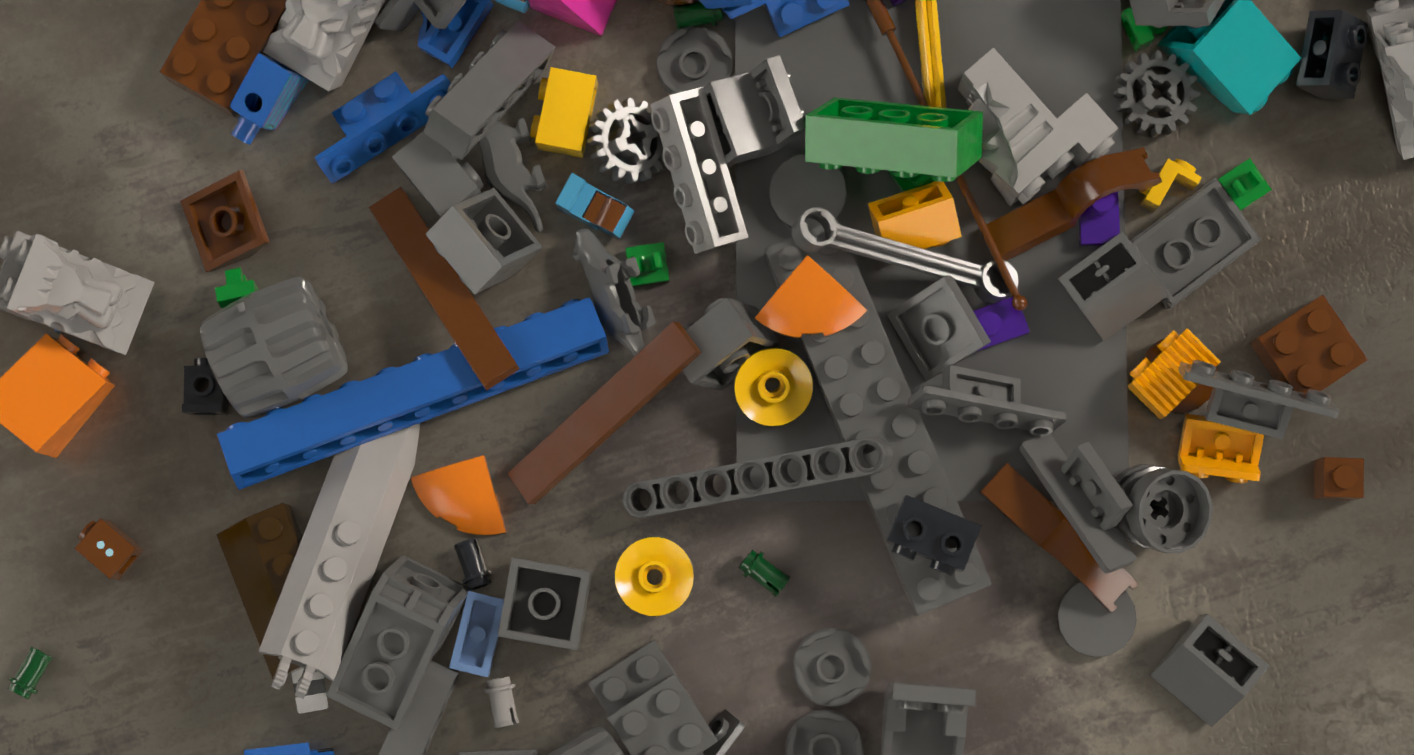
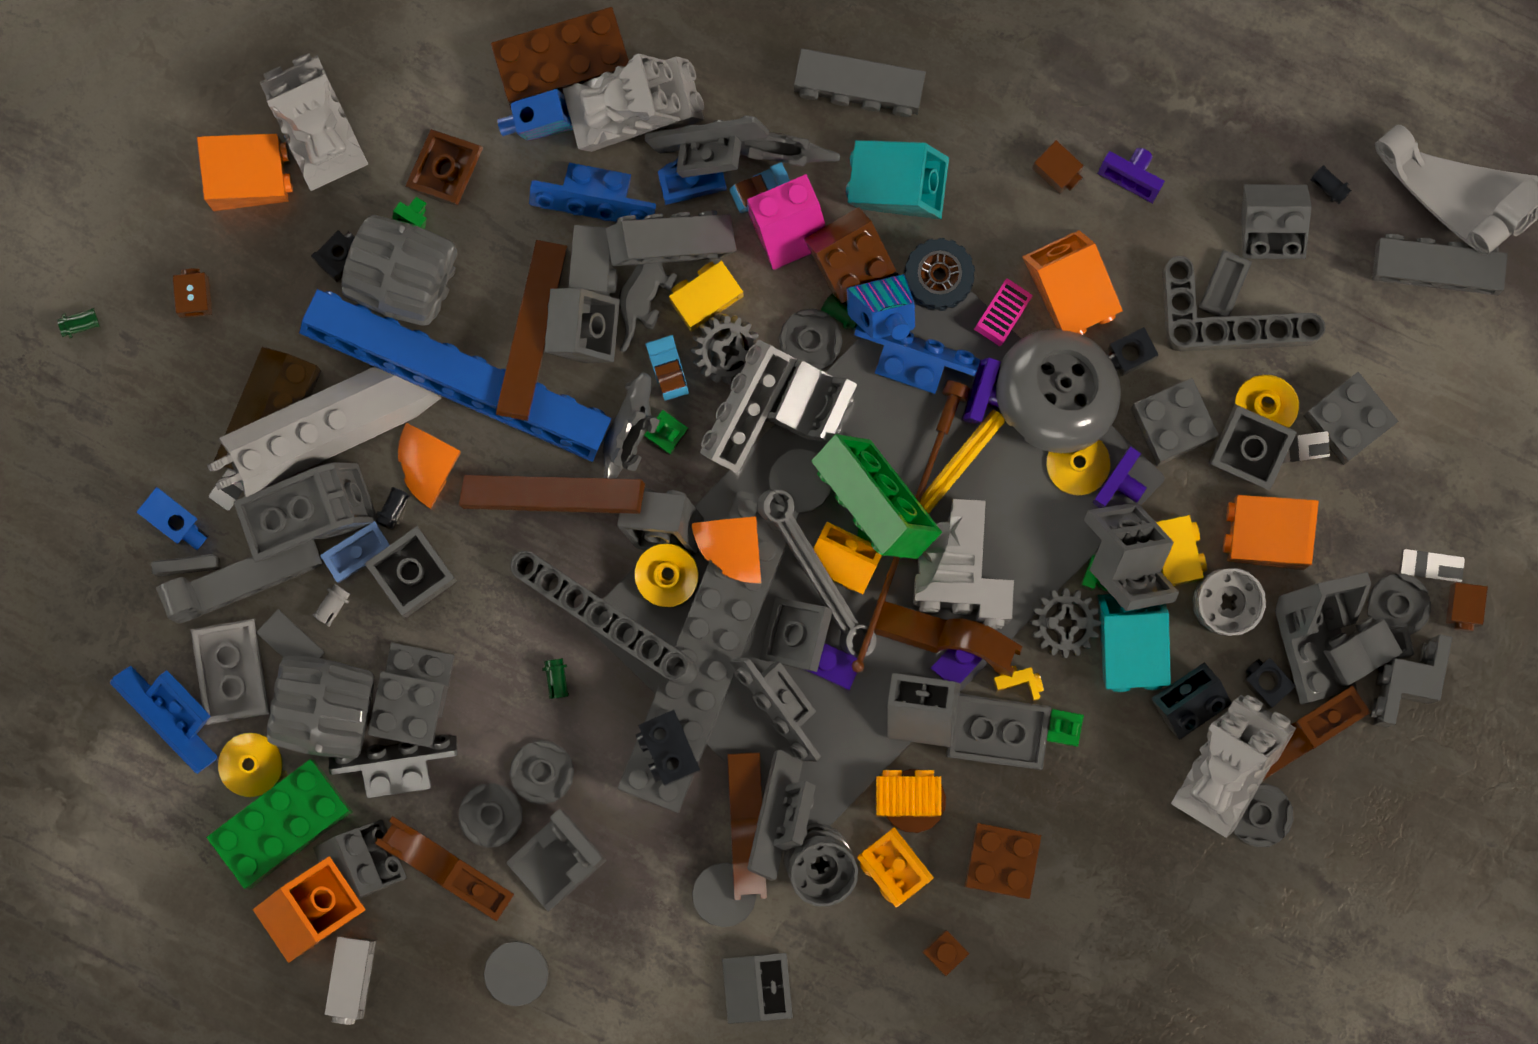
camera: 40 degrees right, 0 degrees up
yellow dish [615,537,694,616] -> none
dark grey bracket [1178,360,1340,439] -> none

